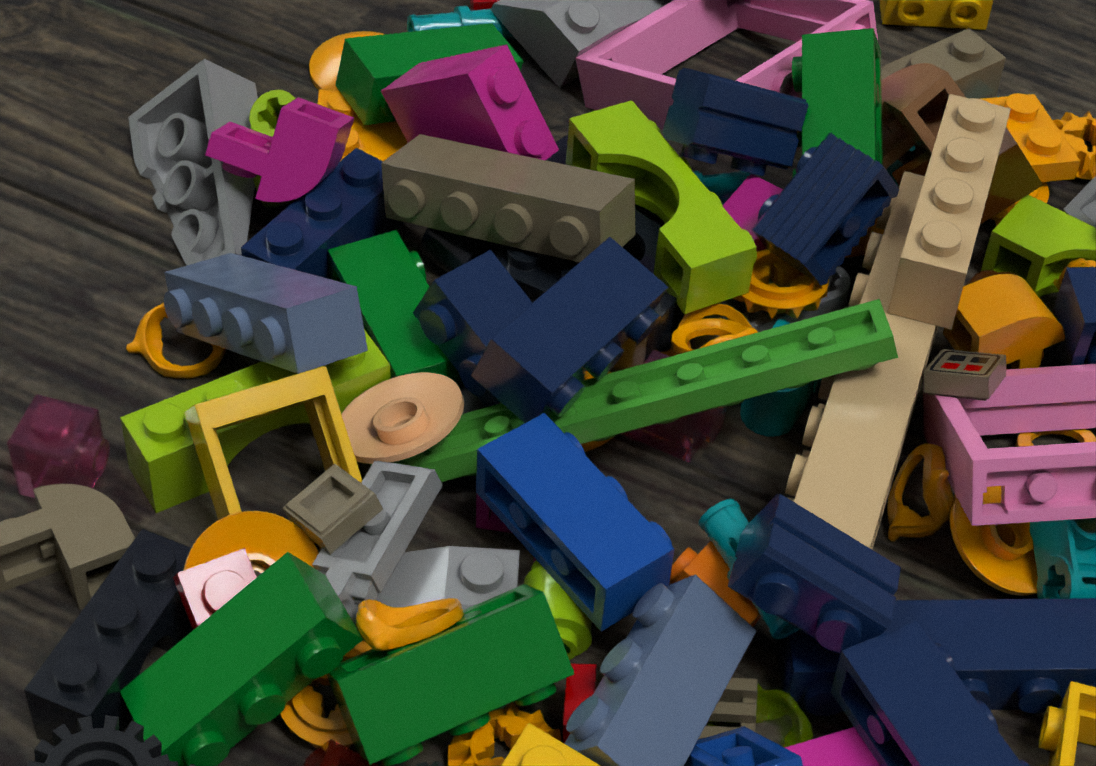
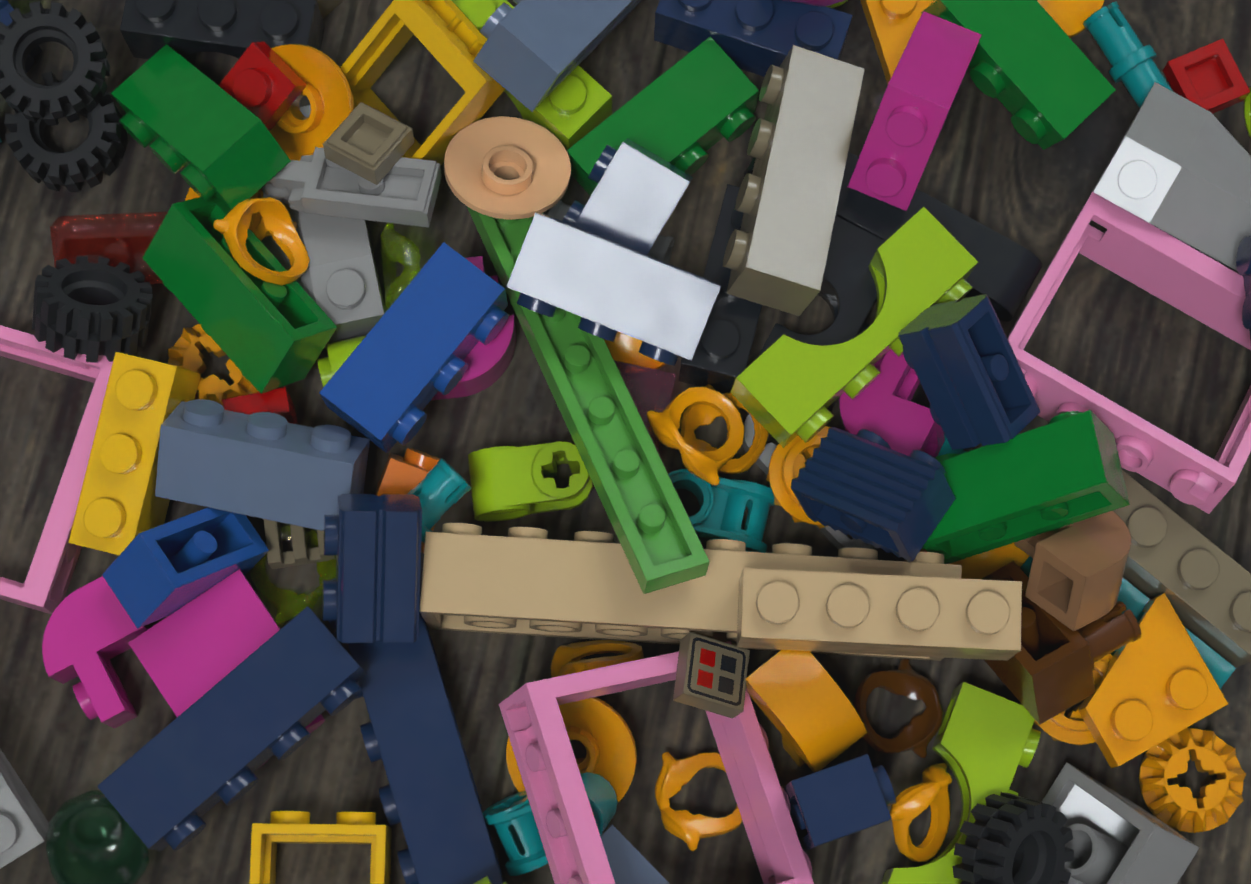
camera: 75 degrees right, 30 degrees up
none -> clear neon green piece [380,223,421,311]
none -> lime piece [468,441,593,522]

